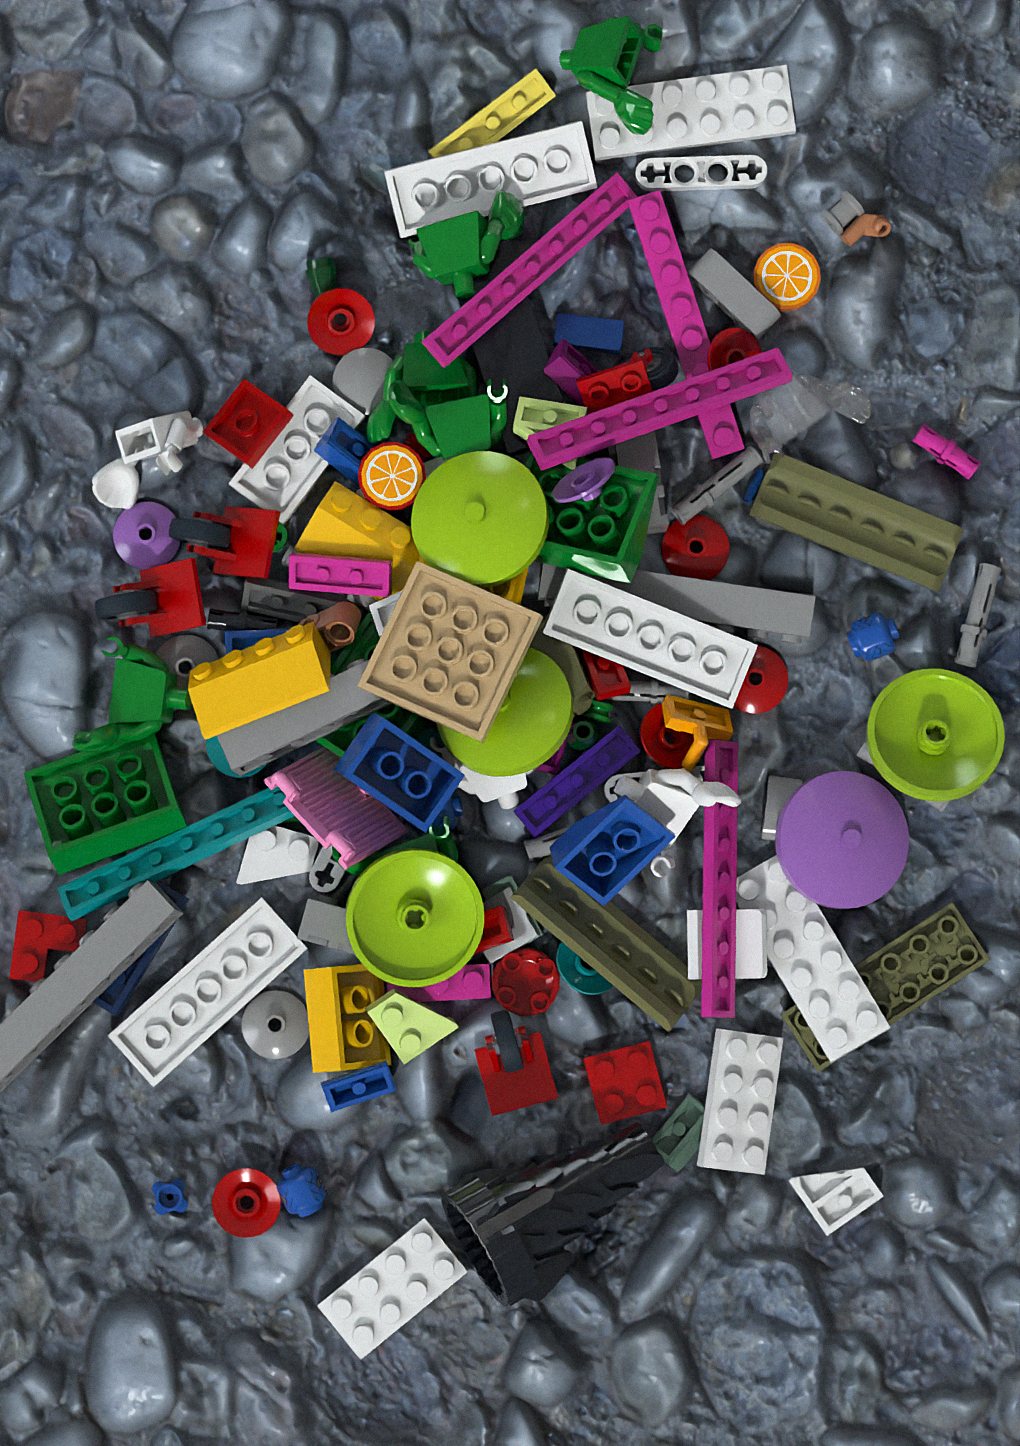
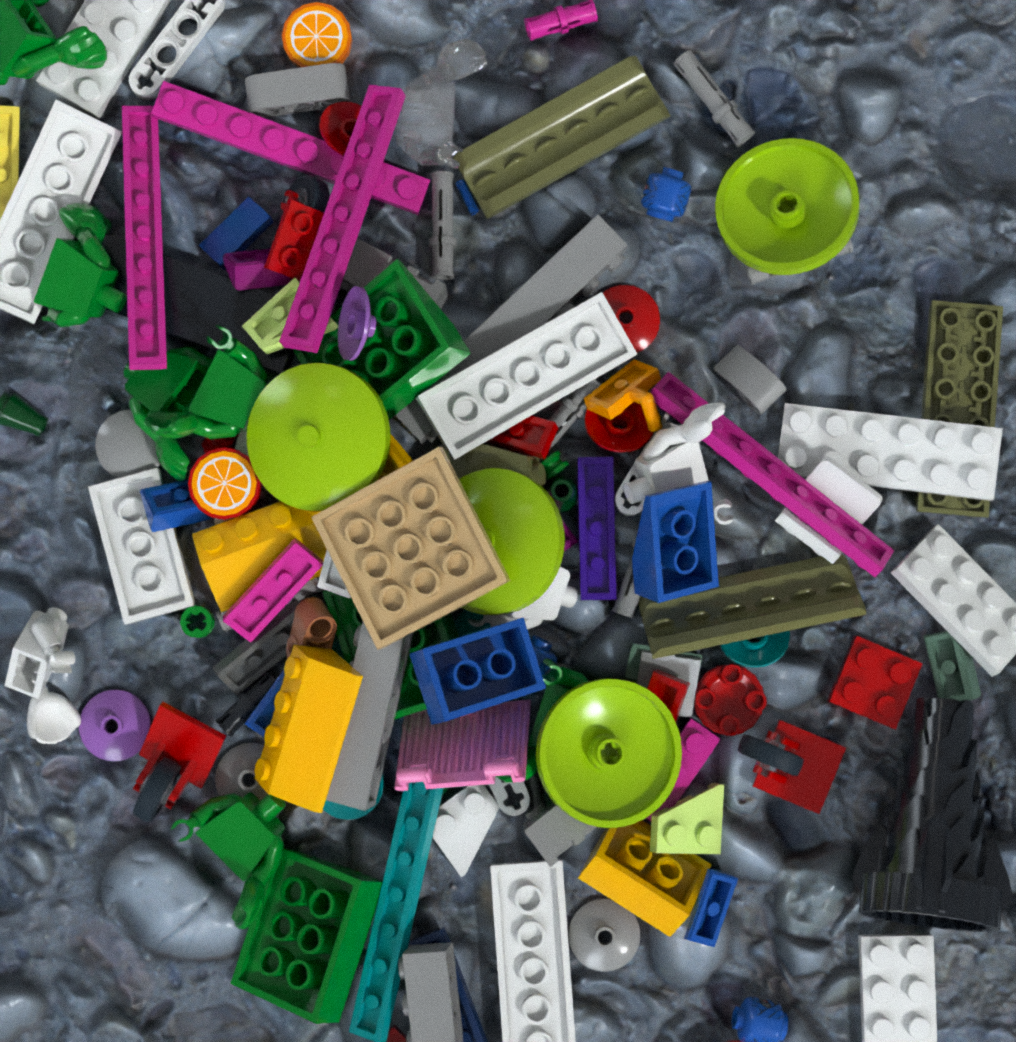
camera: 50 degrees left, 0 degrees up
red plate [169,506,280,579] -> none
red plate [202,379,294,469] -> none
red dish [307,288,375,355] -> none
red dish [661,515,729,580] -> none
medium lavender dish [775,771,909,909] -> none

